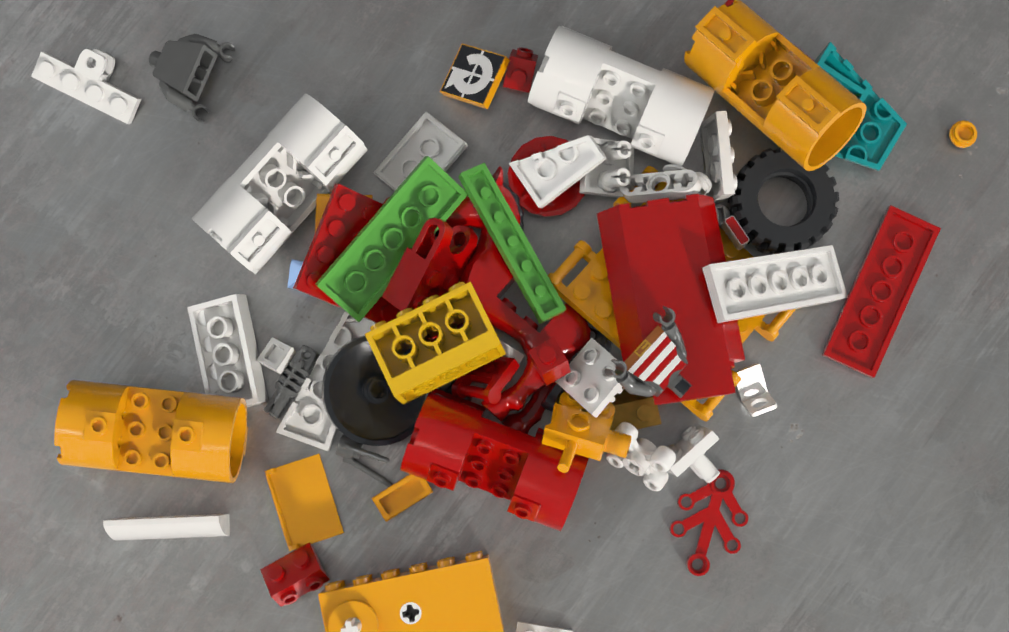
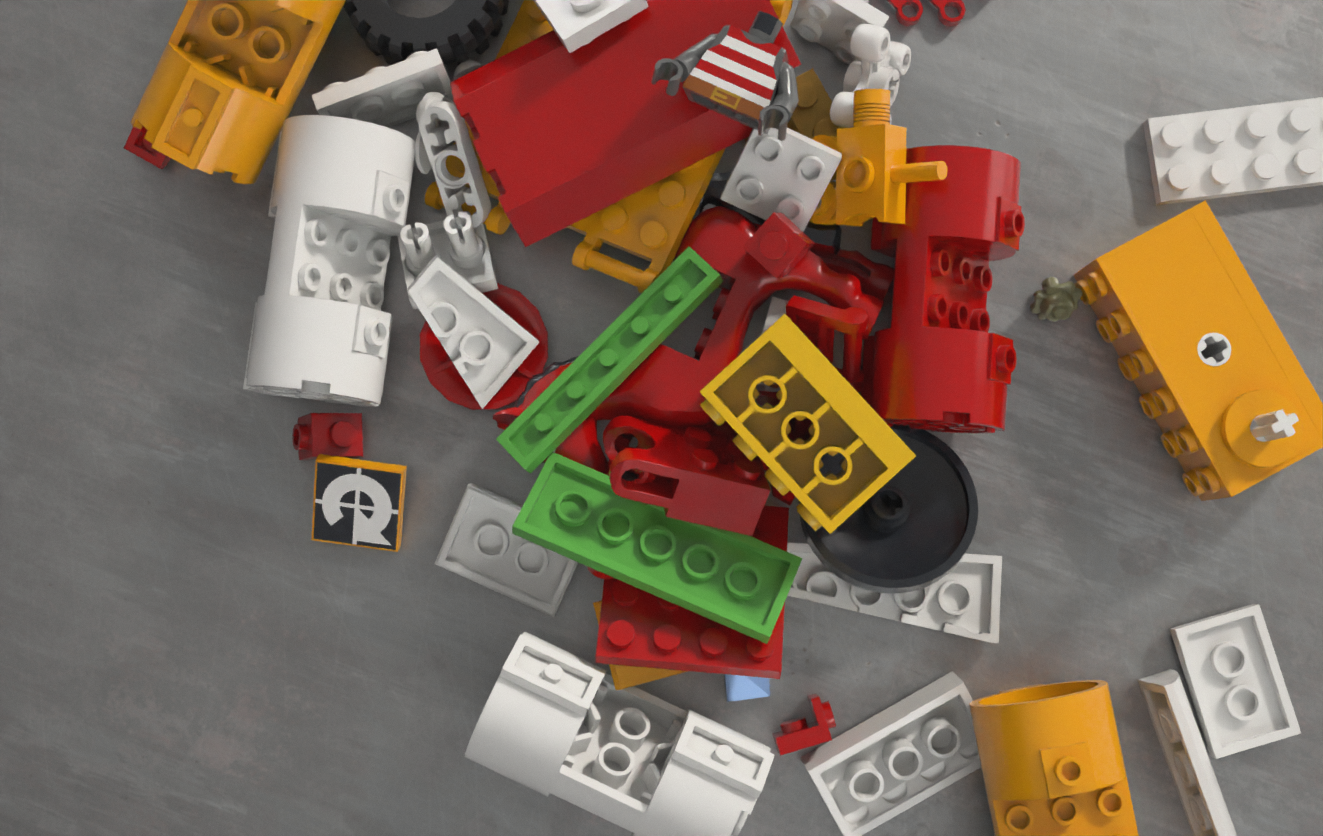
camera: 105 degrees left, 0 degrees up
white plate [257,337,296,375] -> none
red bracket [260,542,330,607] -> none
dark grey hinge [263,345,320,419] -> none
light orange piece [264,454,344,551] -> none
dark grey plant [336,434,393,487] -> none
light orange tile [371,474,433,522] -> none
piece [722,216,749,250] -> none
none -> red bracket [772,693,836,756]
none -> olive plant [1030,277,1083,322]
none -> white plate [1170,604,1301,759]

